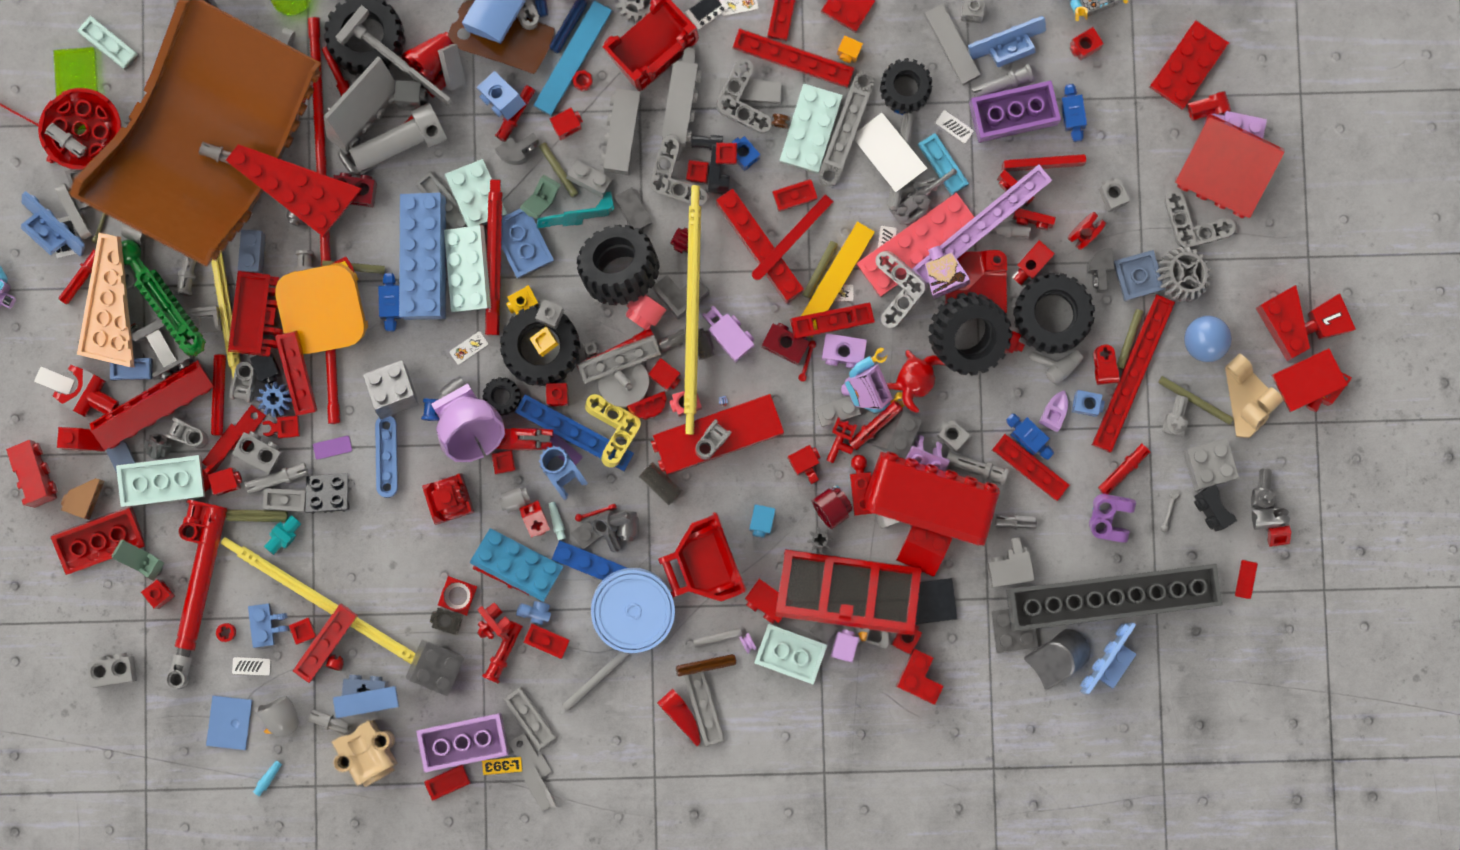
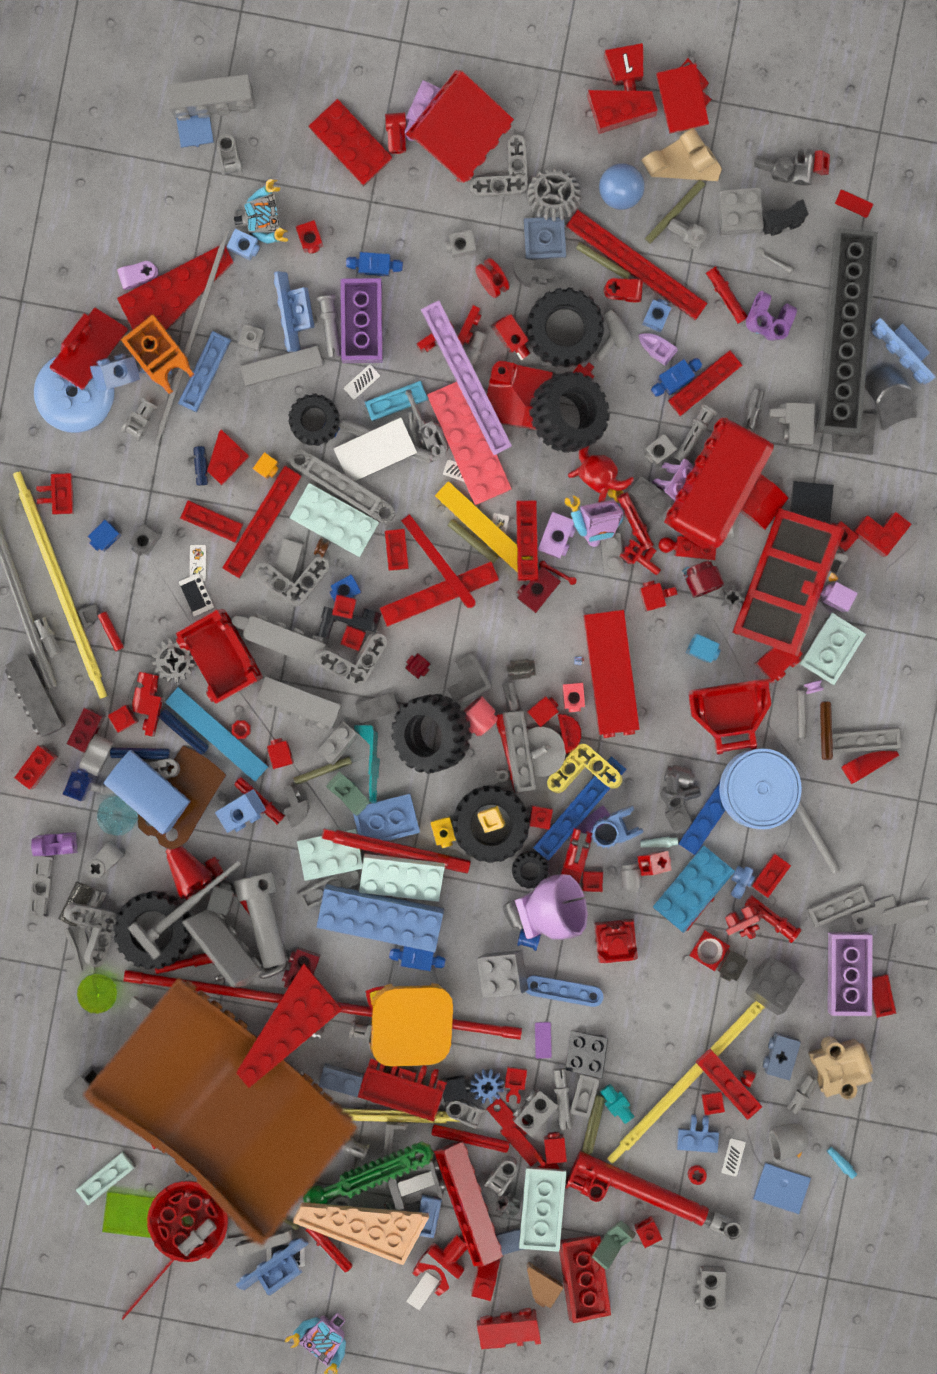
camera: 75 degrees left, 5 degrees up
light grey axle [199,142,231,164] -> none
red plate [275,331,317,416] -> none
olive piece [322,260,385,274] -> none
medium blue tile [333,686,399,718] -> none
light grey tile [438,44,466,90] -> none
white sticker [450,331,488,365] -> none
yellow sticker [482,757,522,775] -> none
light grey brick [535,299,565,329] -> none
red hinge [575,504,617,522] -> none
clear smoke pin [639,462,683,506] -> none
light yellow axle [684,185,701,435] -> none
light grey piece [696,419,732,460] -> none
lavender brick [702,306,754,363] -> none
light grey beam [875,251,927,328] -> none
torso [925,246,970,299] -> none
red tile [1002,154,1086,172] -> none

